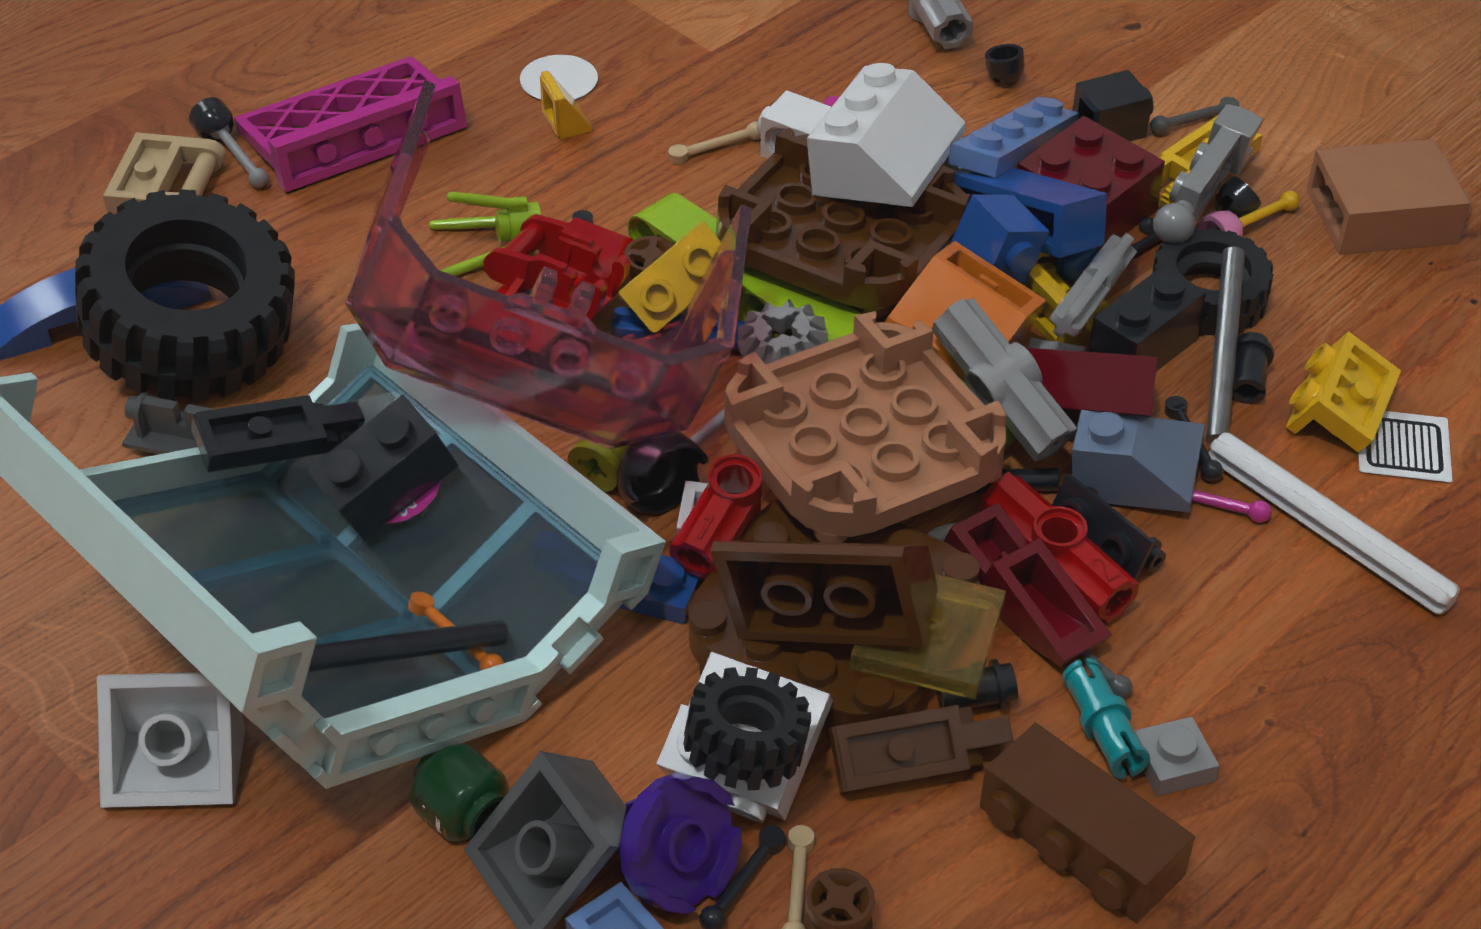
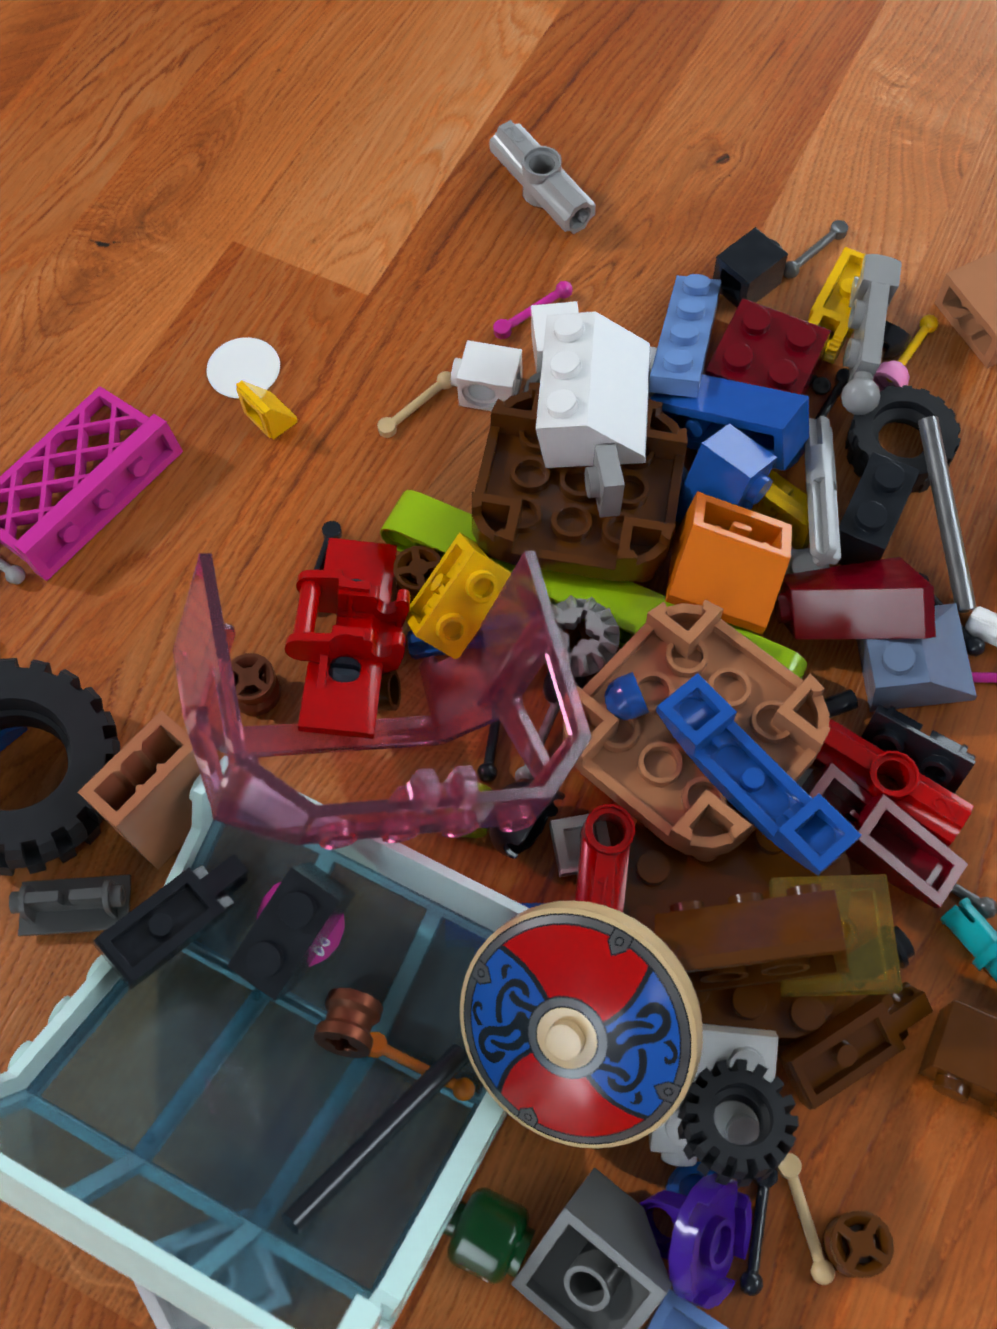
camera: 15 degrees left, 20 degrees up
lime plant [428,192,541,279] -> none
light grey piece [932,298,1077,462] -> none
black hinge [985,44,1025,85] -> none
black pin [1232,332,1274,404] -> none
none -> nougat brick [78,710,215,870]
none -> copper wheel [314,988,383,1058]
none -> dish [460,901,703,1149]
none -> light grey plate [585,443,625,517]
none -> blue hinge [604,672,649,720]
none -> blue slope [656,673,862,876]

